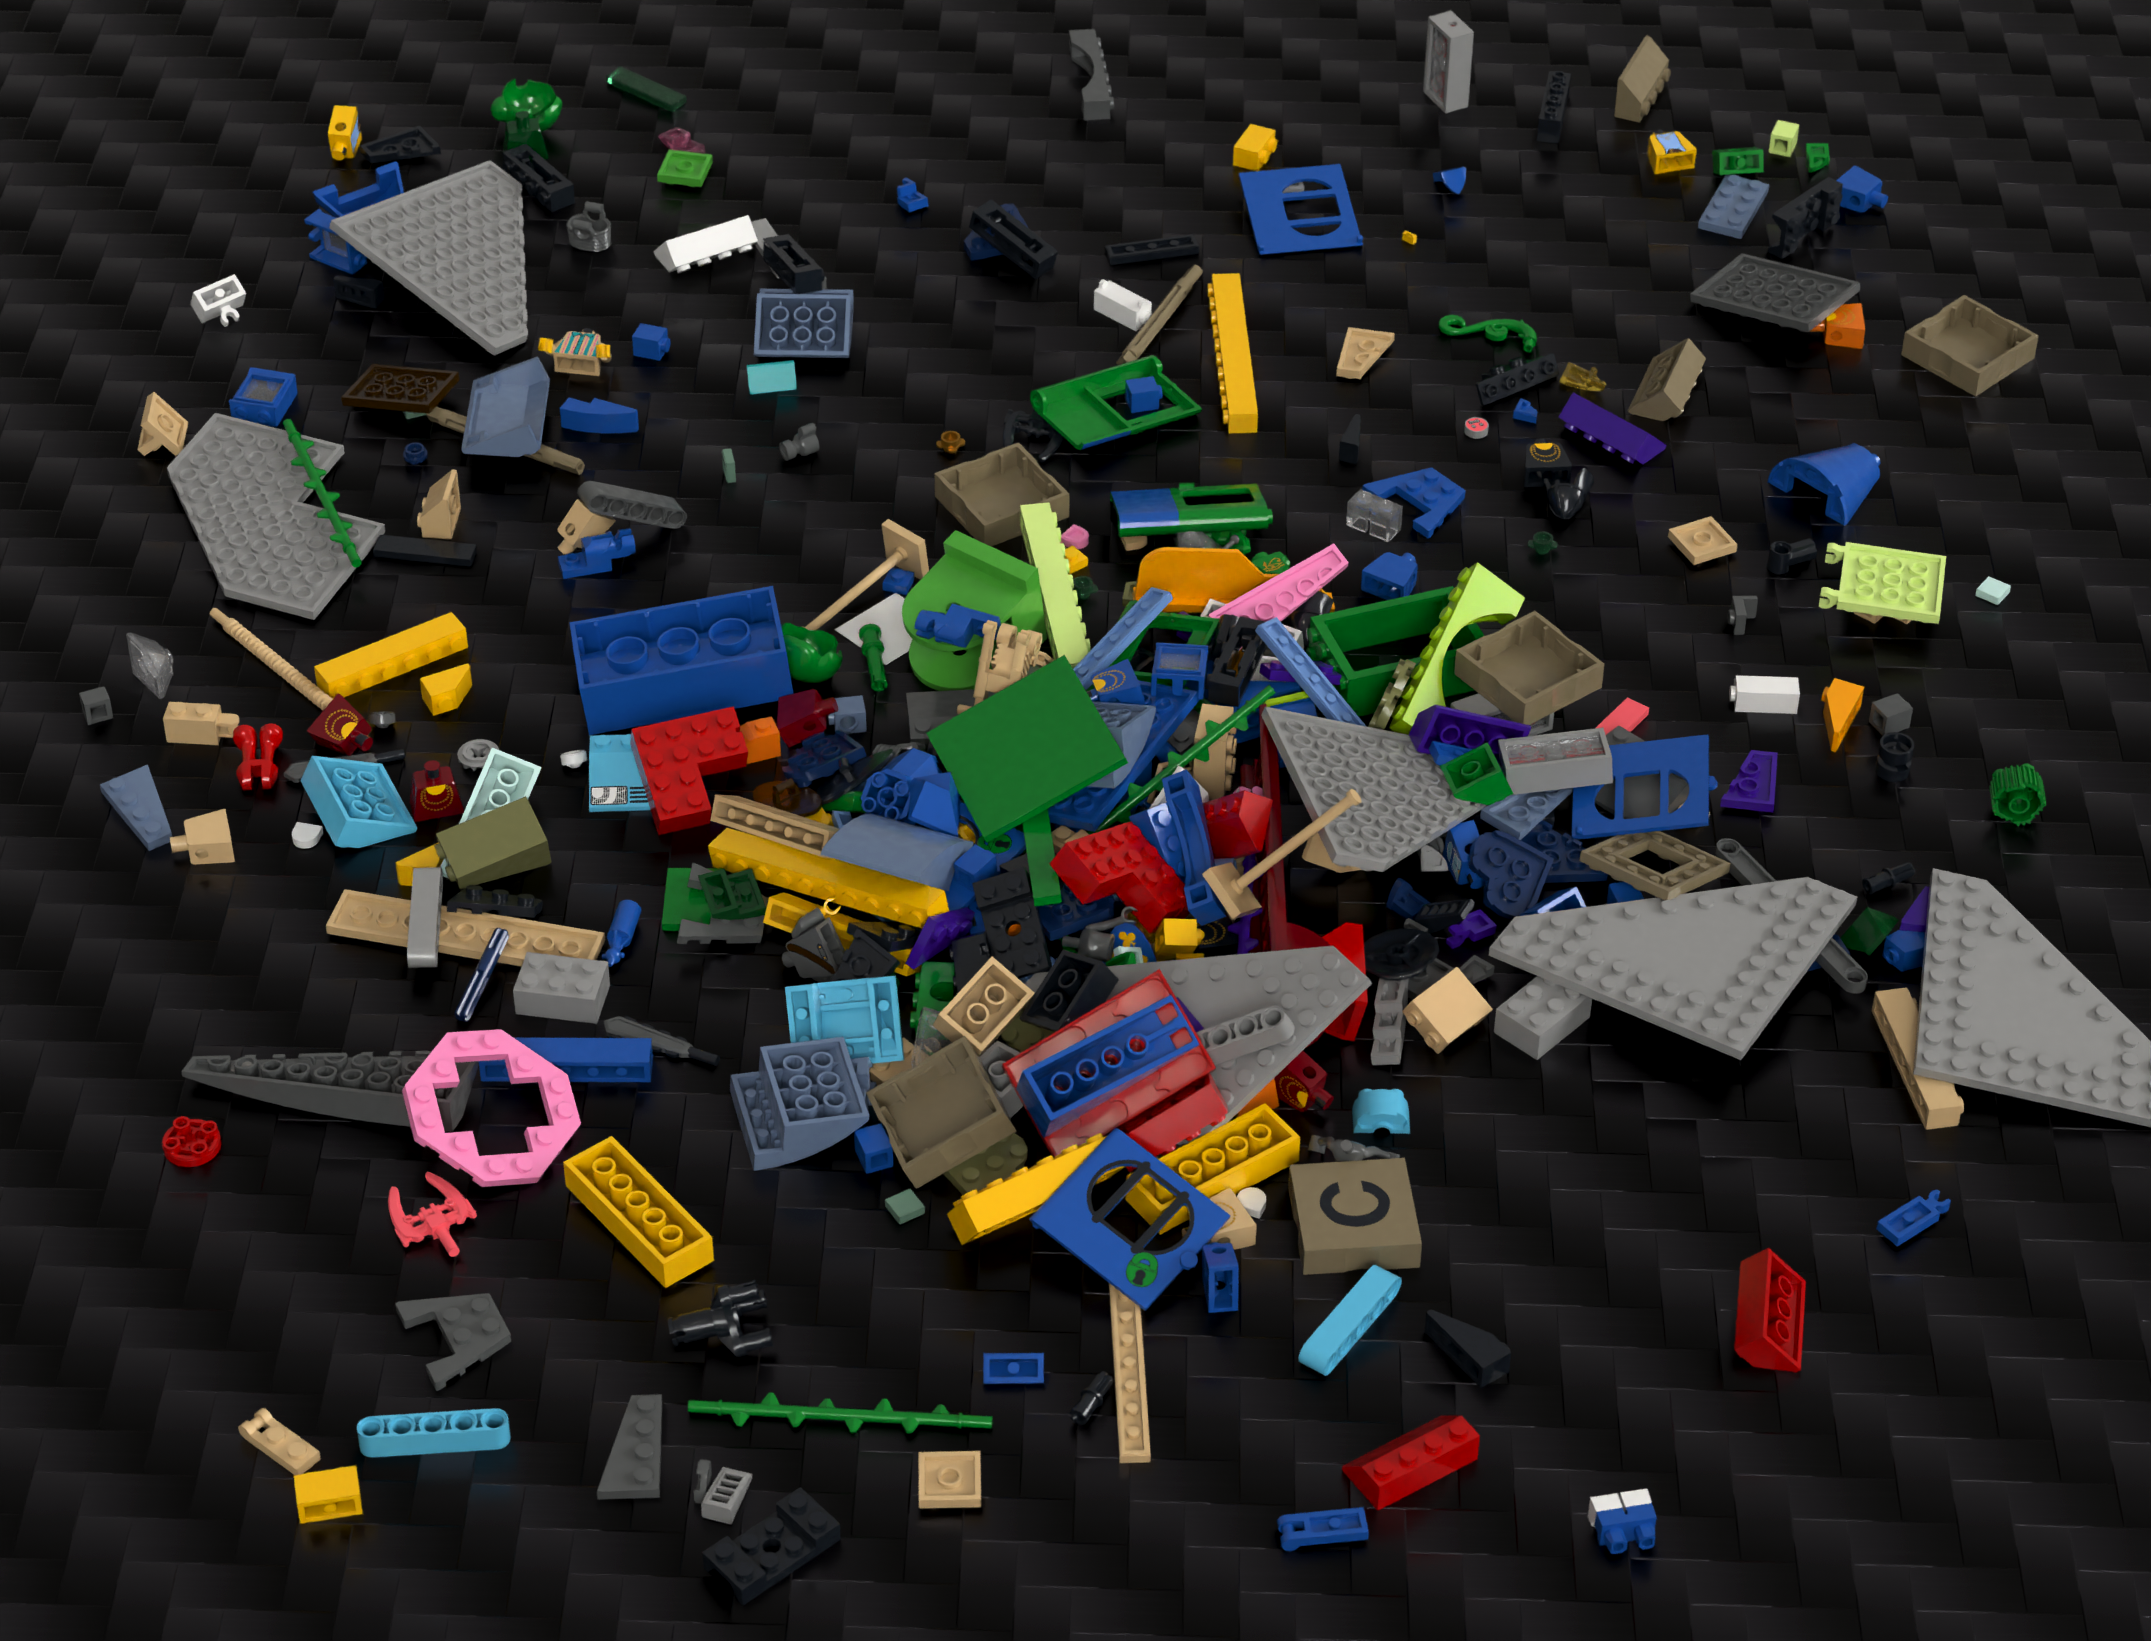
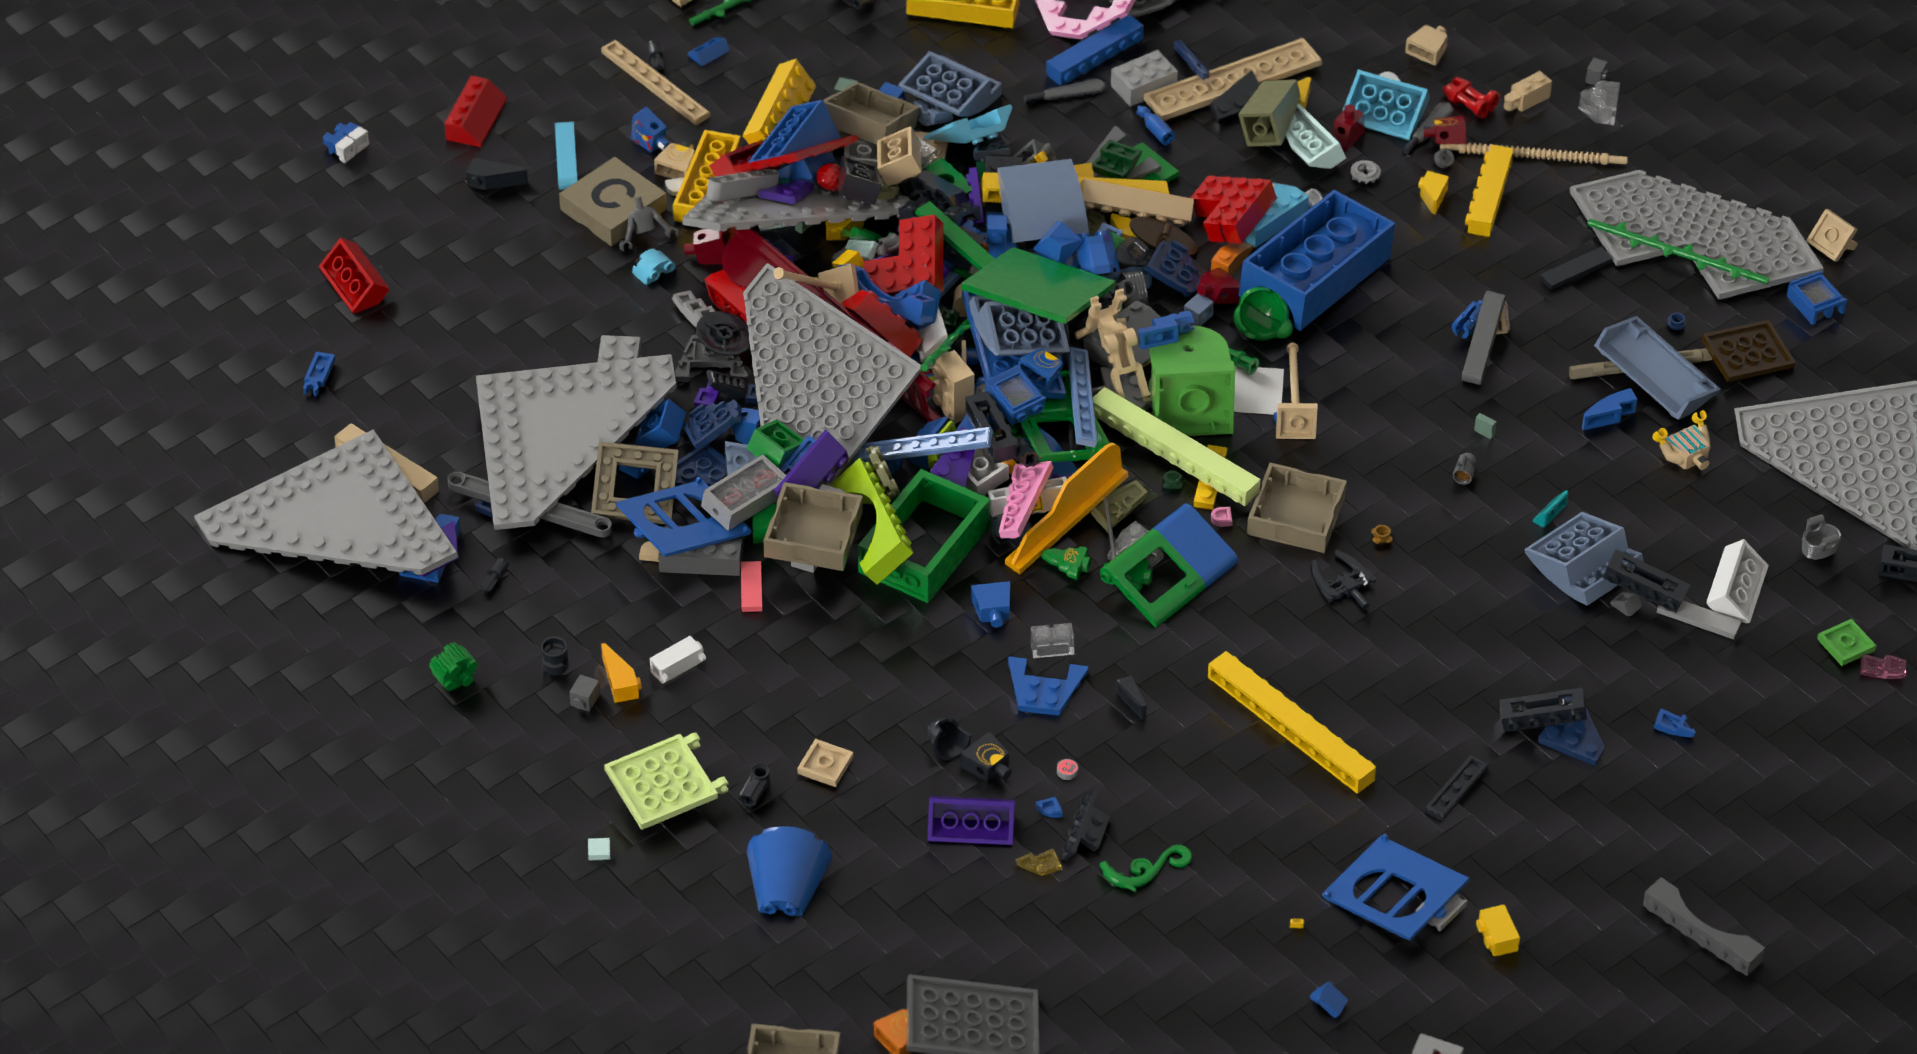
camera: 140 degrees right, 5 degrees up
sand blue wing [100,765,172,851] -> none
light grey beam [407,867,443,968] -> none
tan slope [417,470,461,539] -> none
blue brick [632,323,670,361] -> none
blue door [1029,1128,1231,1311] -> none
green piece [1030,355,1202,450] -> none
white brick [1094,279,1152,331] -> none
dark tan piece [1116,264,1203,365] -> none
blue brick [1125,376,1163,413] -> none
blue plate [1277,1507,1369,1551] -> none
tan wing [1337,327,1395,379] -> none
tan panel [1402,967,1493,1054] -> none
clear green plate [1528,532,1558,555] -> none
dark tan slope [1628,338,1706,421] -> none
dark purple wing [1720,750,1778,812] -> none
dark grey bracket [1727,596,1758,635] -> none
dark green slope [1840,907,1899,956] -> none

